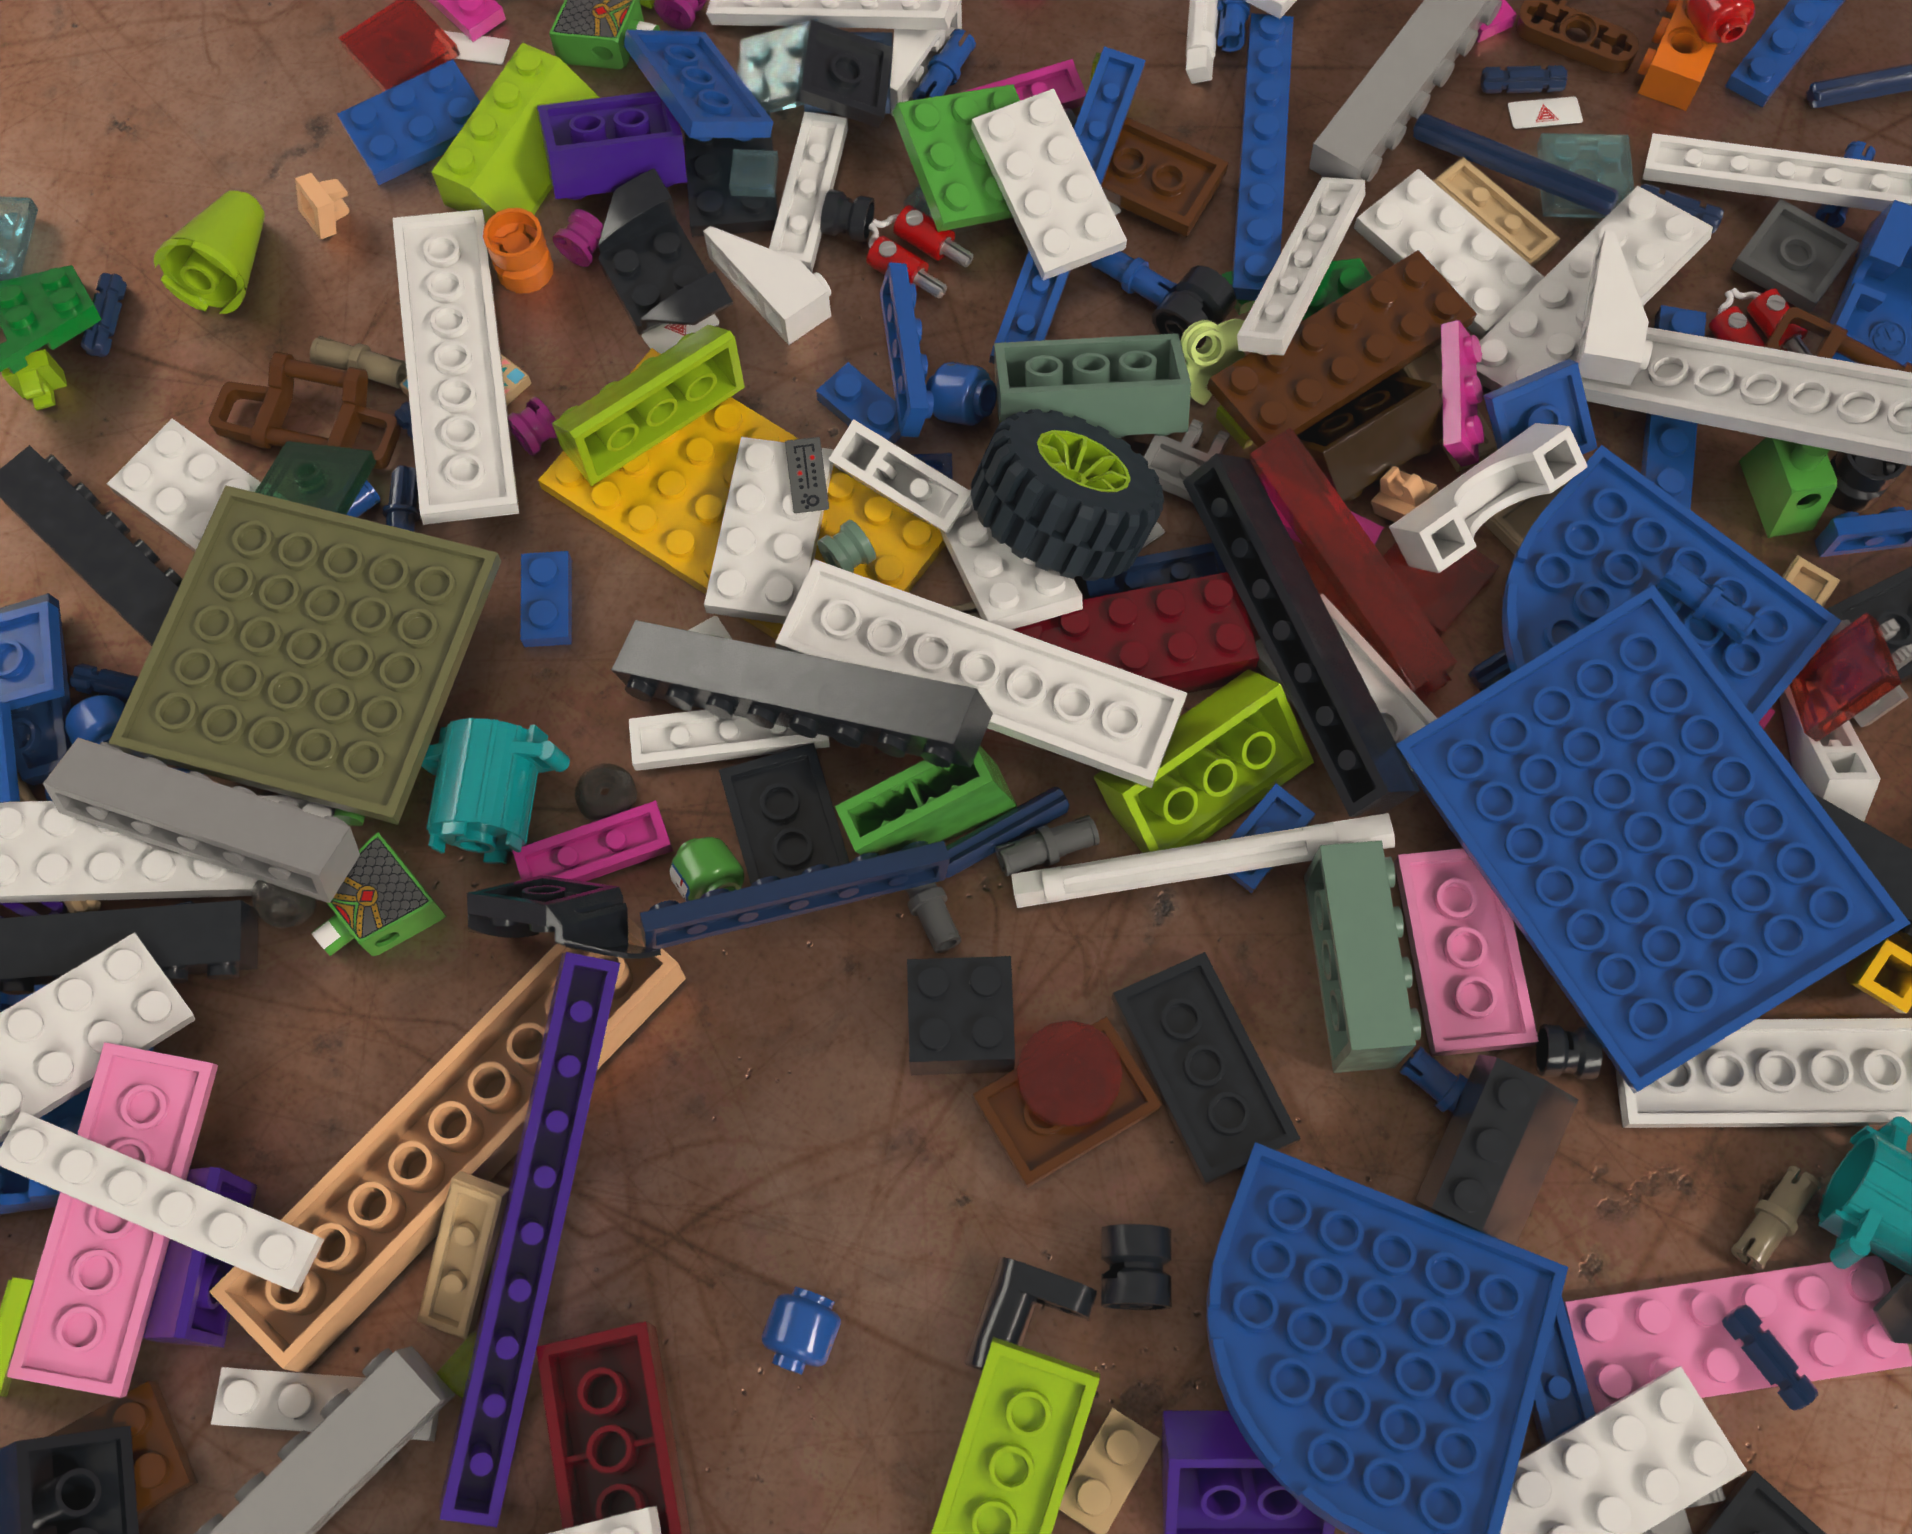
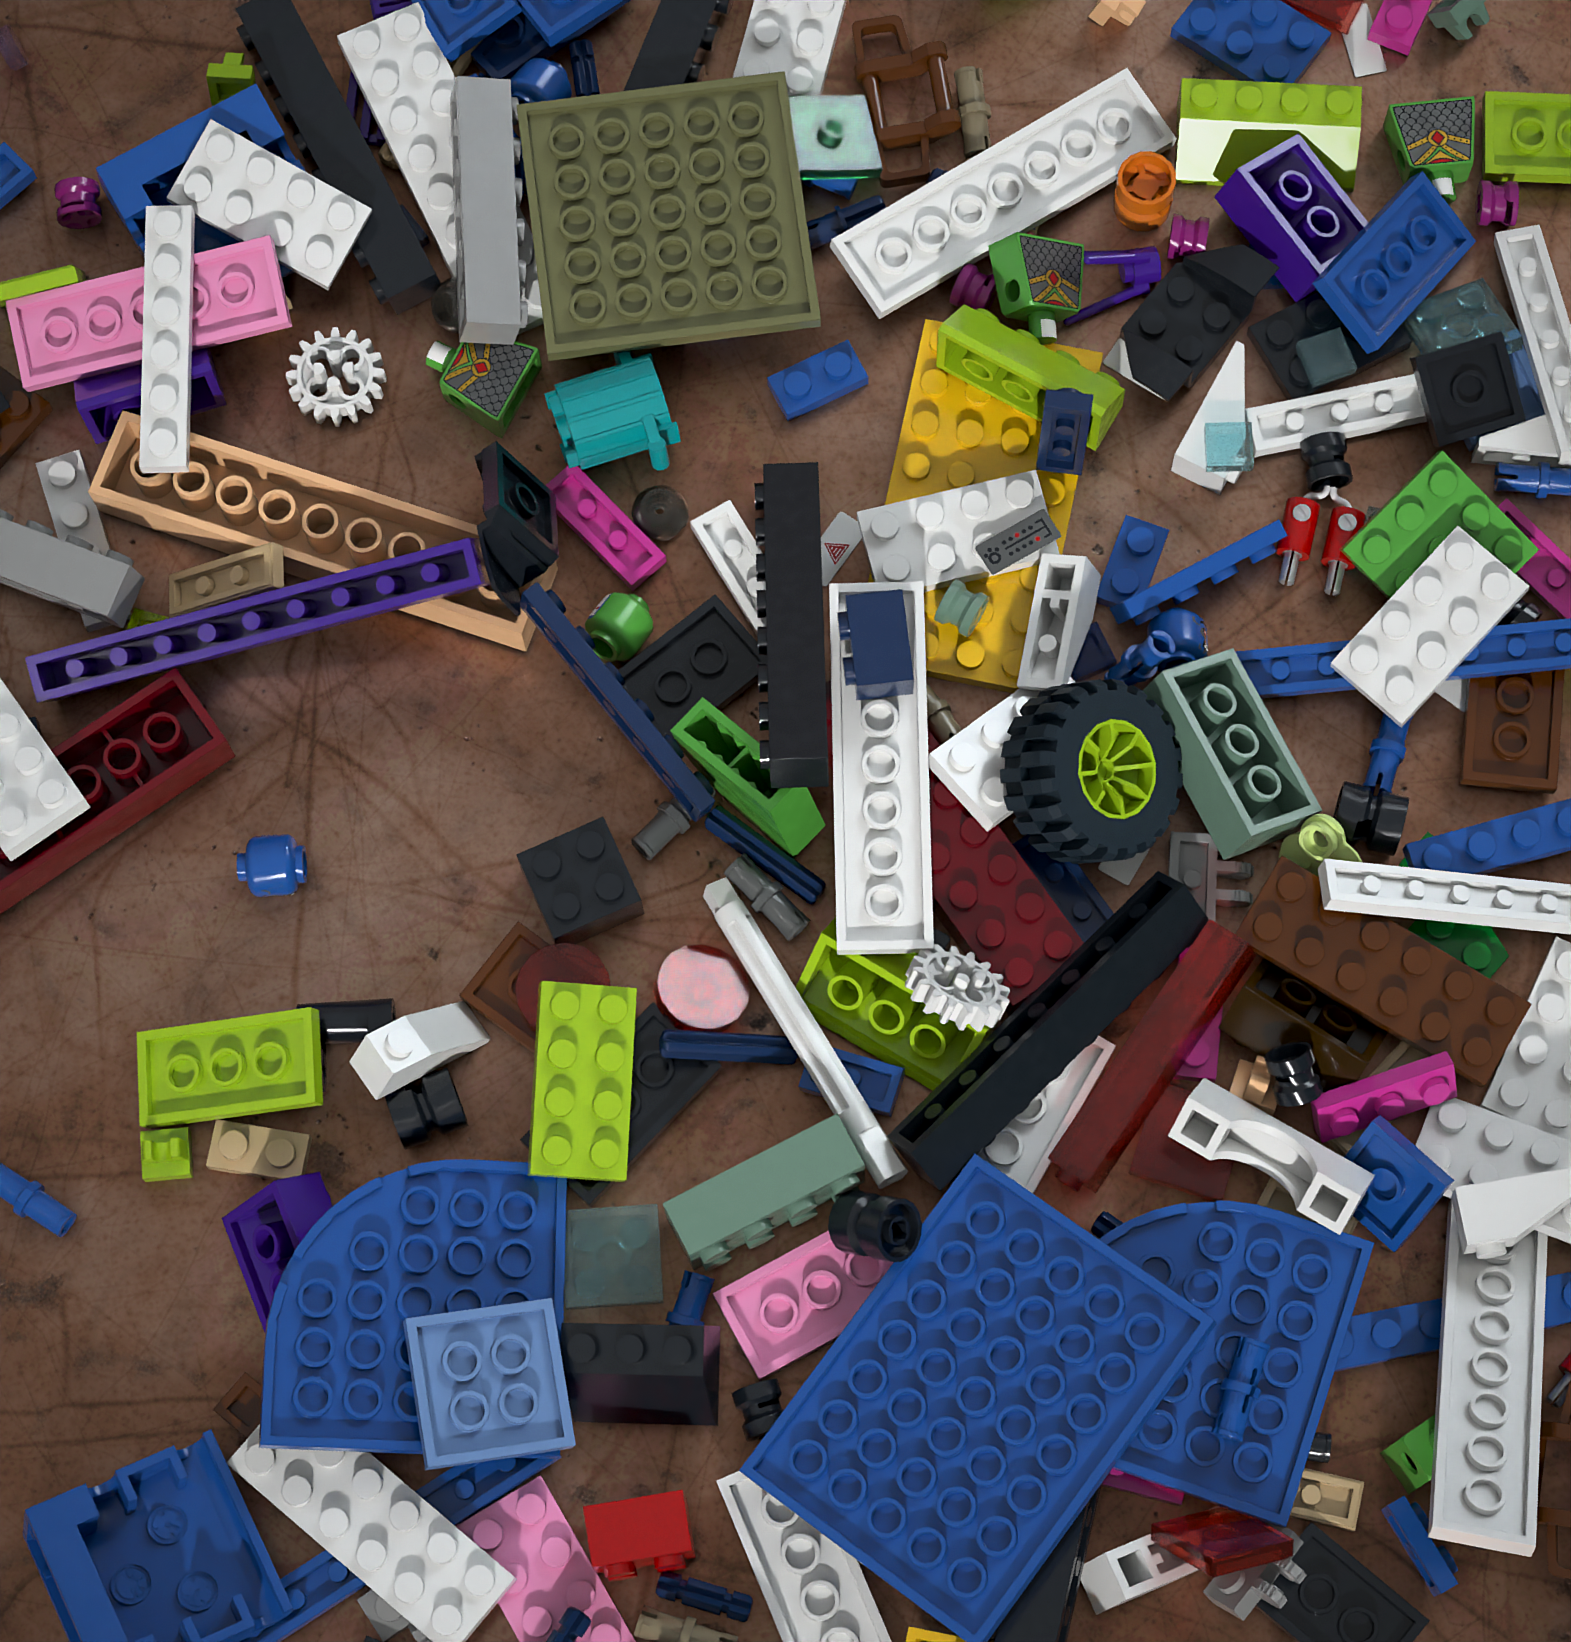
camera: 70 degrees right, 5 degrees up
none -> white gear [286,327,387,427]
none -> white slope [349,1001,491,1100]
none -> medium blue plate [403,1298,576,1470]
none -> lime plate [527,981,637,1182]
none -> clear light blue plate [564,1204,664,1310]
none -> red brick [583,1490,696,1581]
none -> clear red tile [653,944,750,1032]
none -> dark blue axle [656,1571,753,1622]
none -> dark blue axle [659,1029,798,1065]
none -> black wheel [828,1190,922,1262]
none -> dark blue brick [837,589,914,700]
none -> white gear [905,944,1010,1032]
none -> torso [988,232,1084,345]
none -> dark blue plate [1036,388,1093,475]
none -> dark purple plant [1063,246,1162,326]
none -> blue pin [1104,630,1175,686]
none -> clear light blue tile [1204,422,1254,472]
none -> black wheel [1264,1042,1323,1107]

